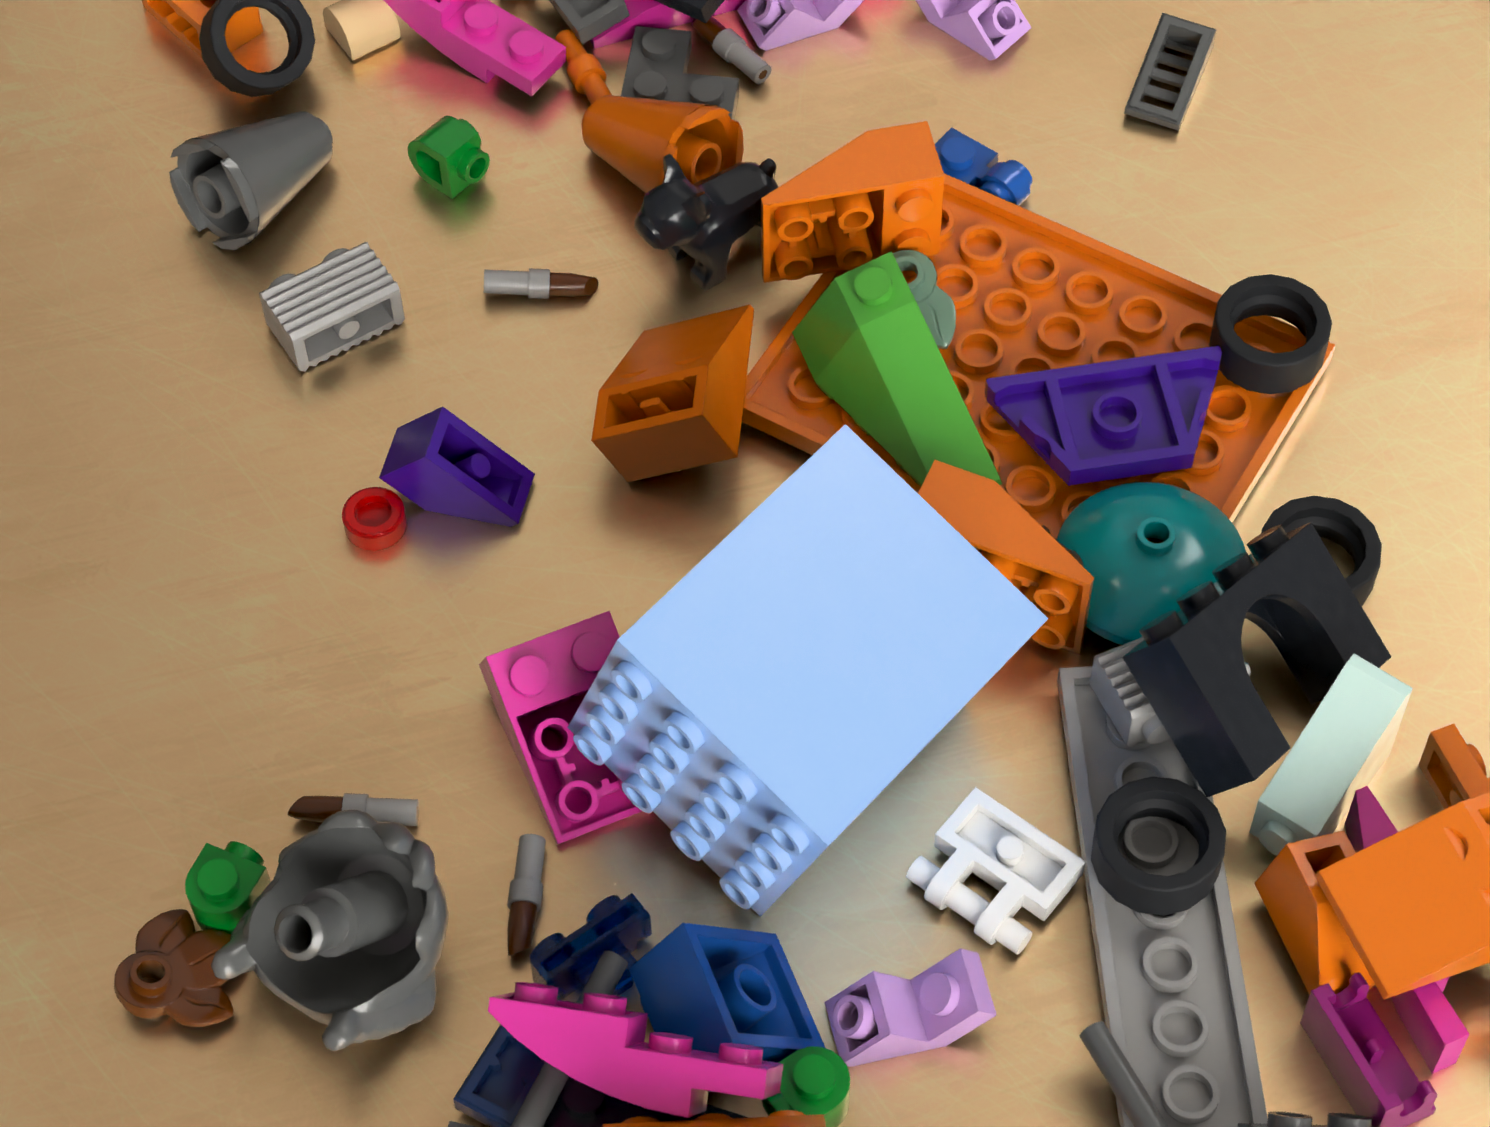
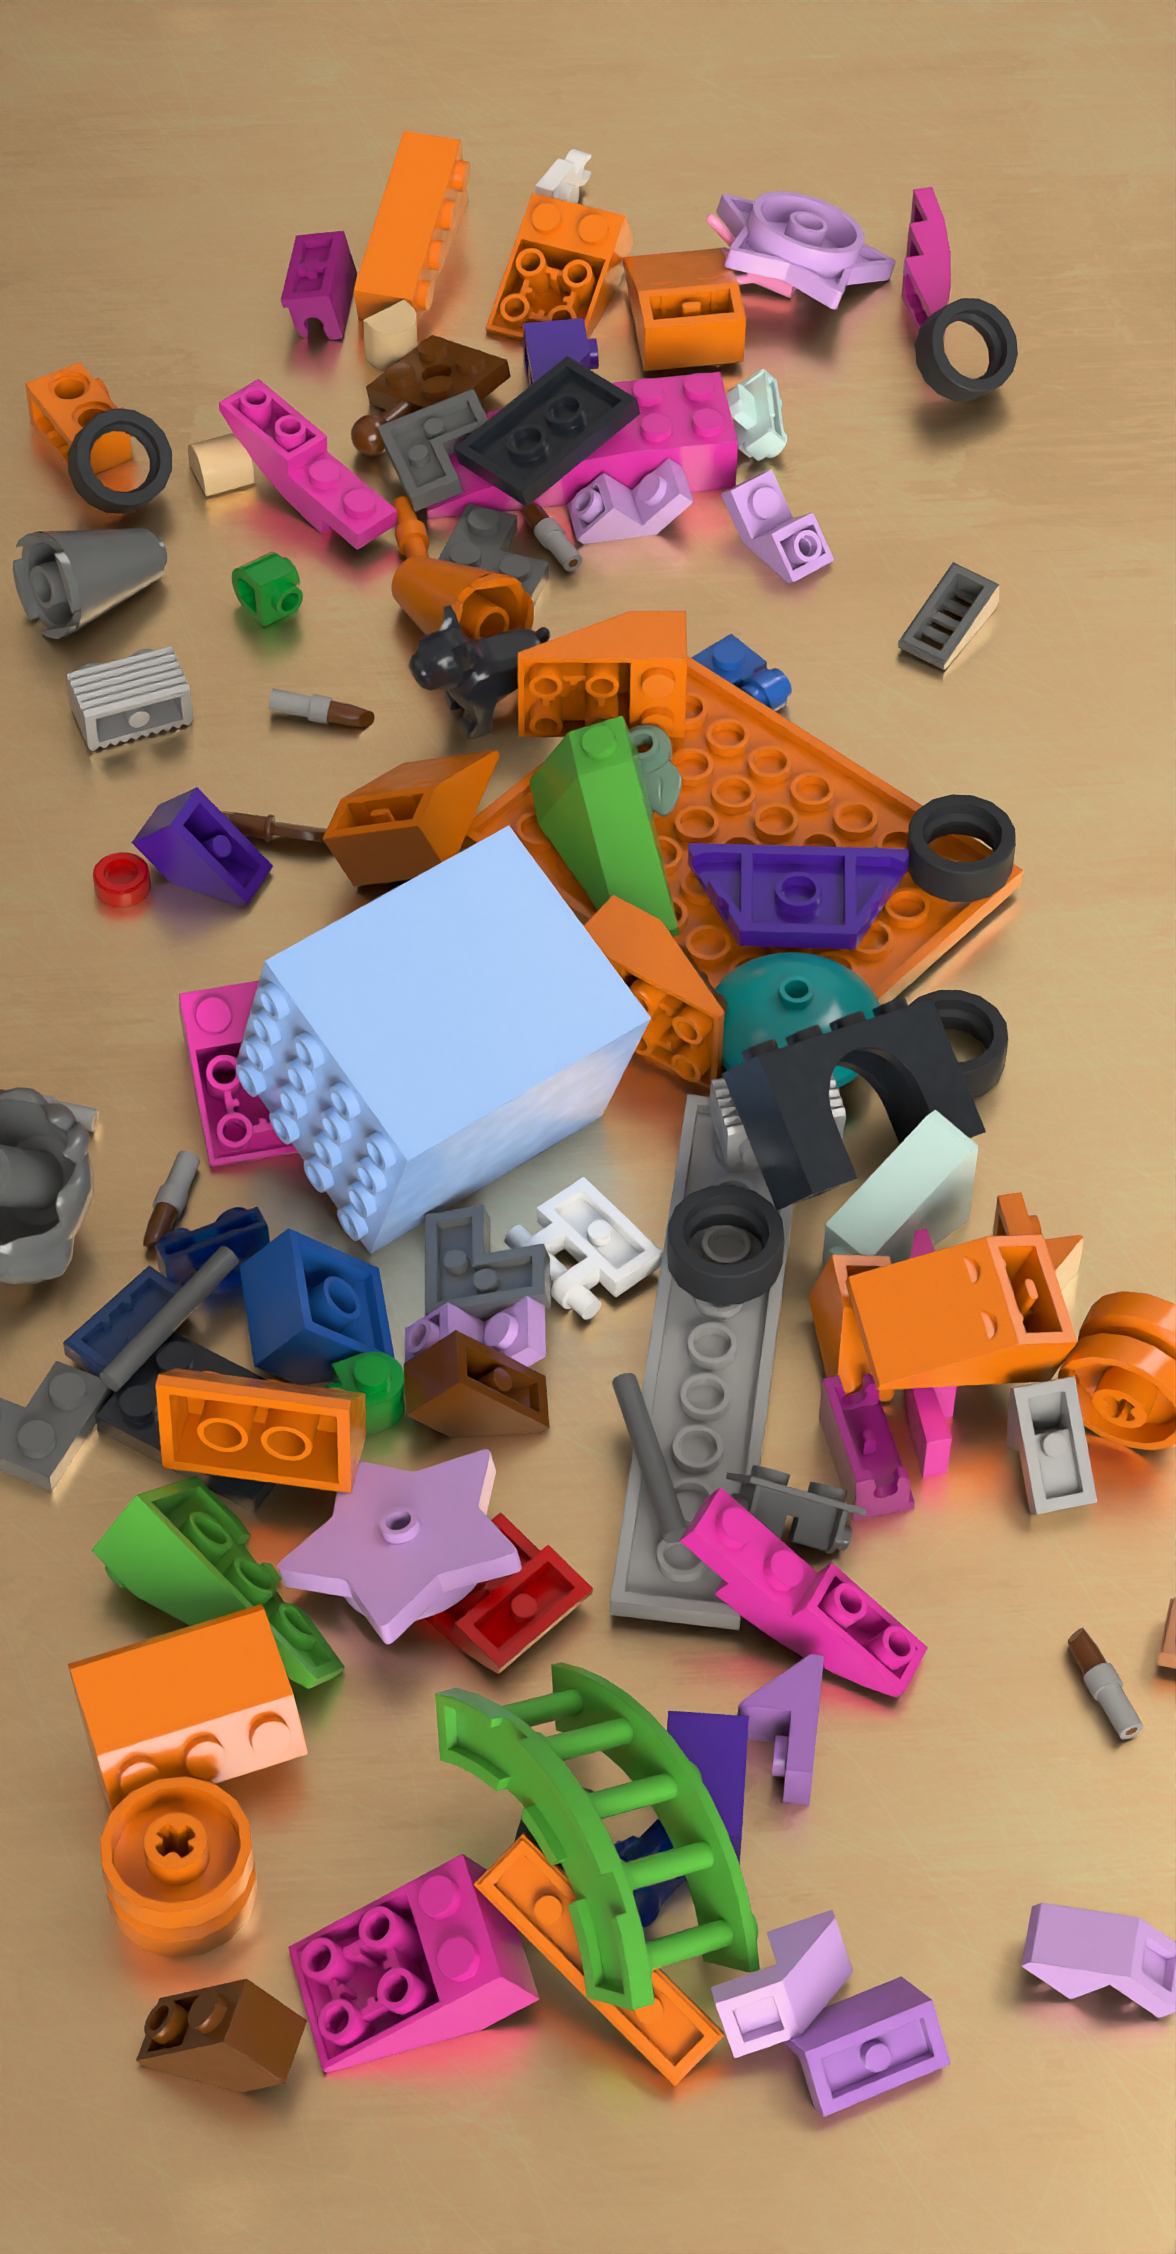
camera: 10 degrees right, 5 degrees down
dark pink slope [488,982,783,1118] -> none
none -> reddish brown piece [221,811,327,843]
none -> reddish brown slope [404,1330,550,1438]
none -> dark grey plate [425,1205,551,1320]

